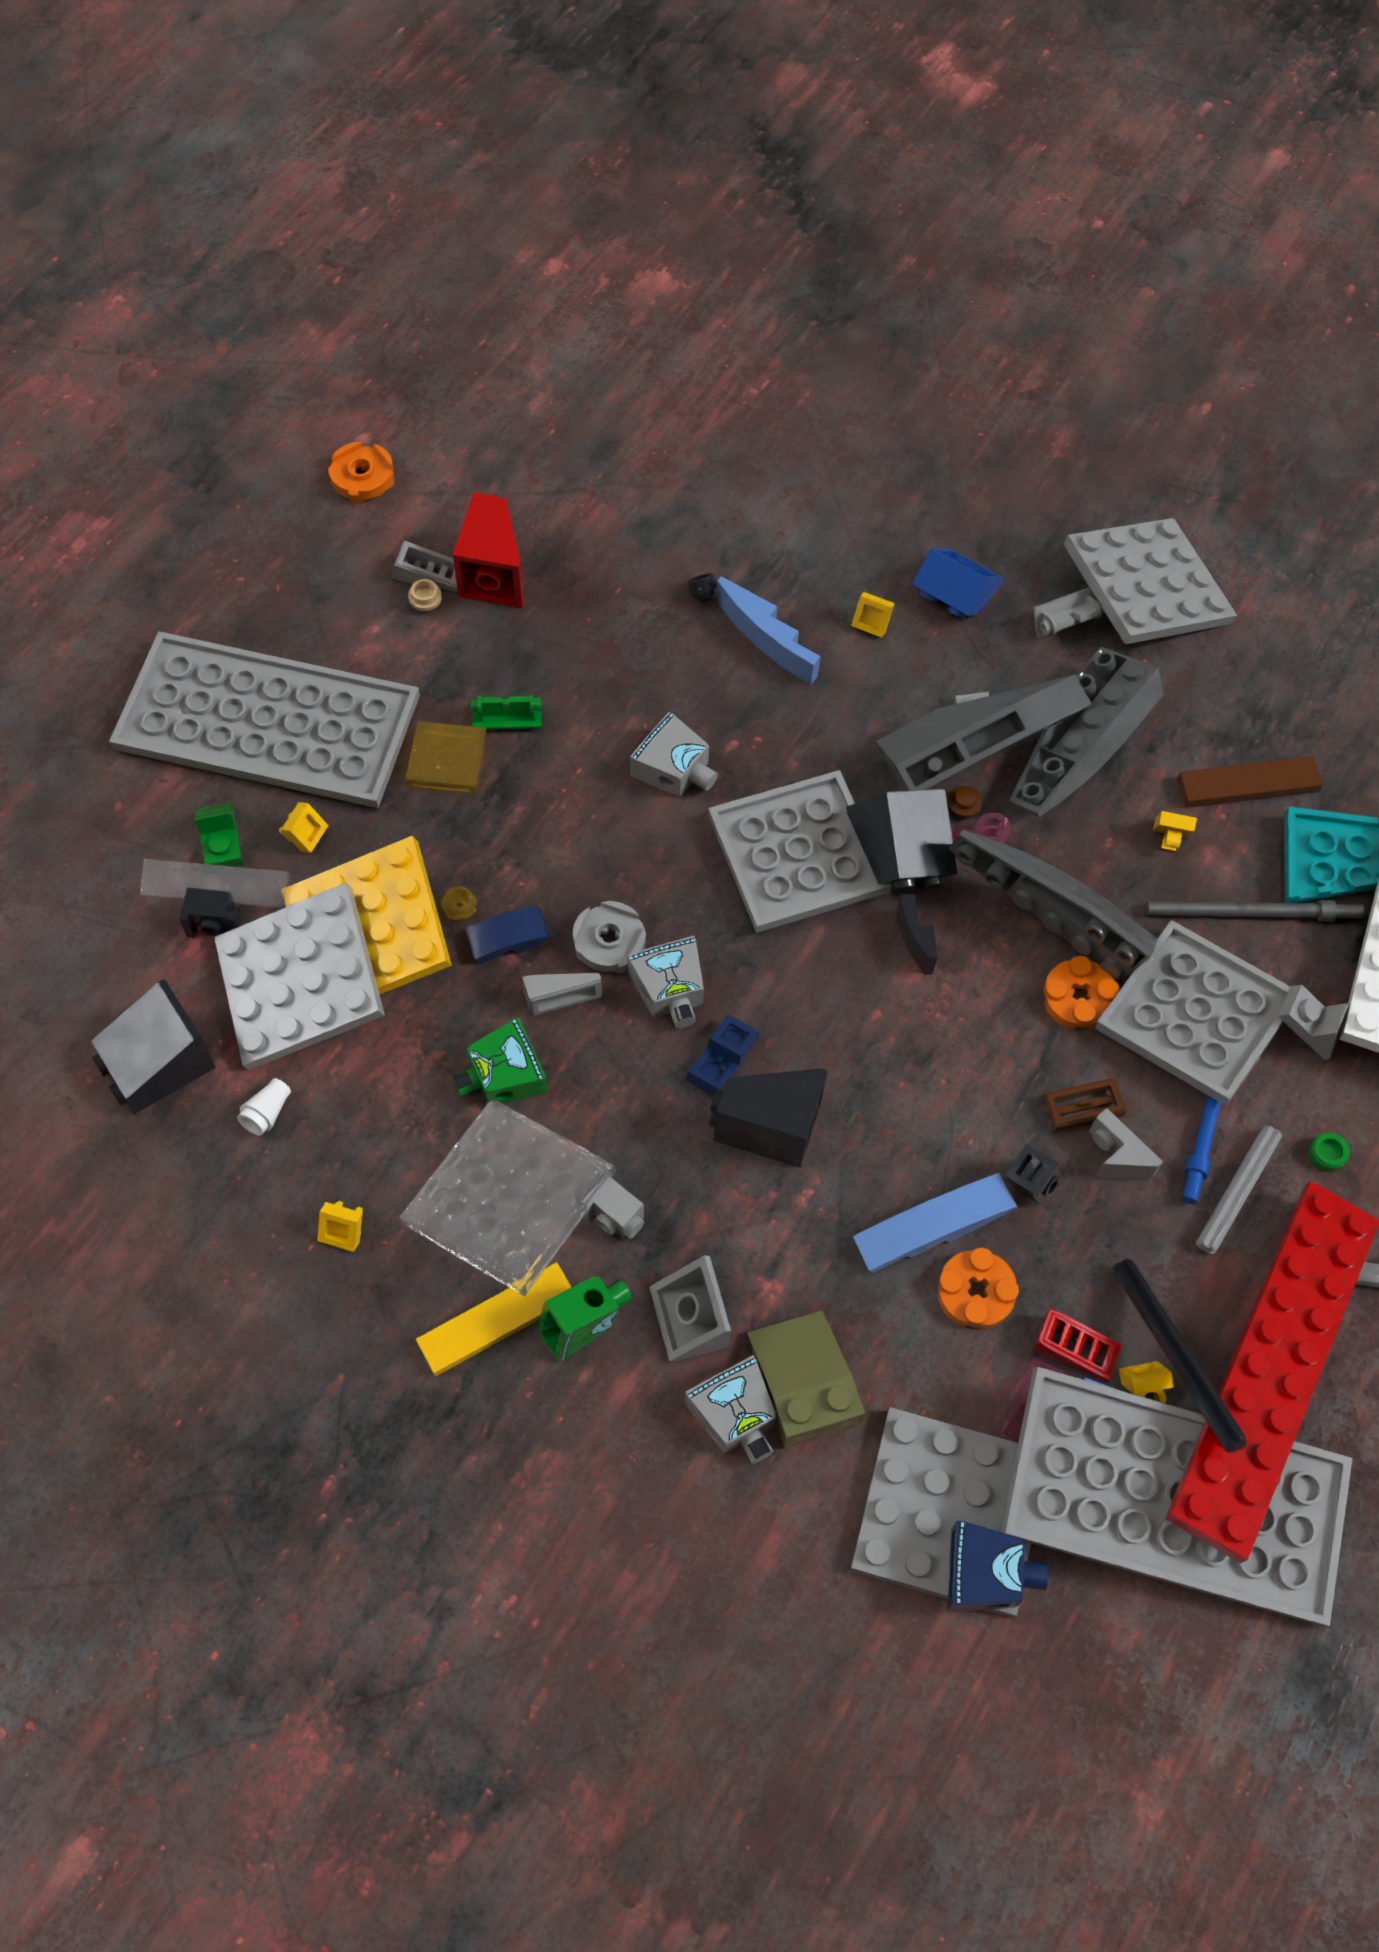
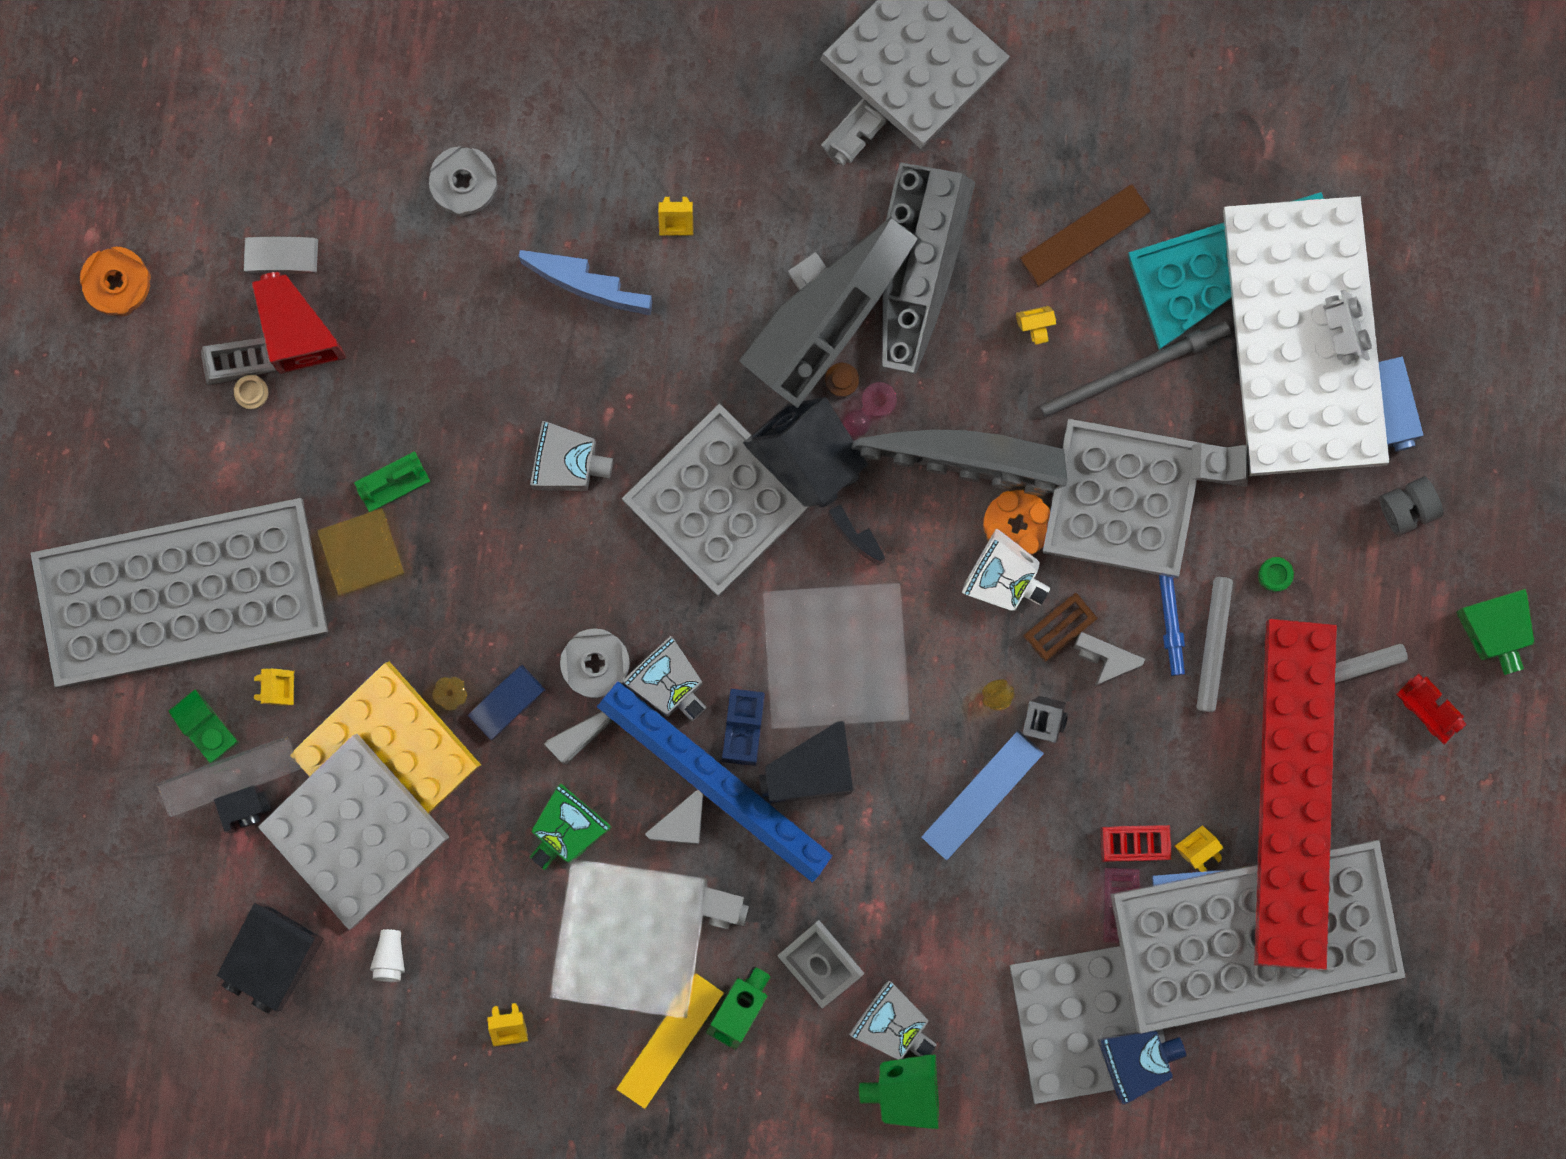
camera: 25 degrees left, 20 degrees up
black plate [687,573,717,600] -> none
olive slope [746,1311,865,1449] -> none
blue slope [912,548,1004,618] -> none
orange plate [938,1248,1019,1330] -> none
black axle [1114,1259,1247,1453] -> none
none -> light grey slope [244,237,318,275]
none -> light grey plate [429,147,498,217]
none -> blue plate [597,681,833,883]
none -> light grey slope [645,790,703,845]
none -> clear plate [763,583,910,730]
none -> green torso [859,1055,939,1129]
none -> white torso [962,529,1050,611]
none -> clear yellow plate [982,679,1015,711]

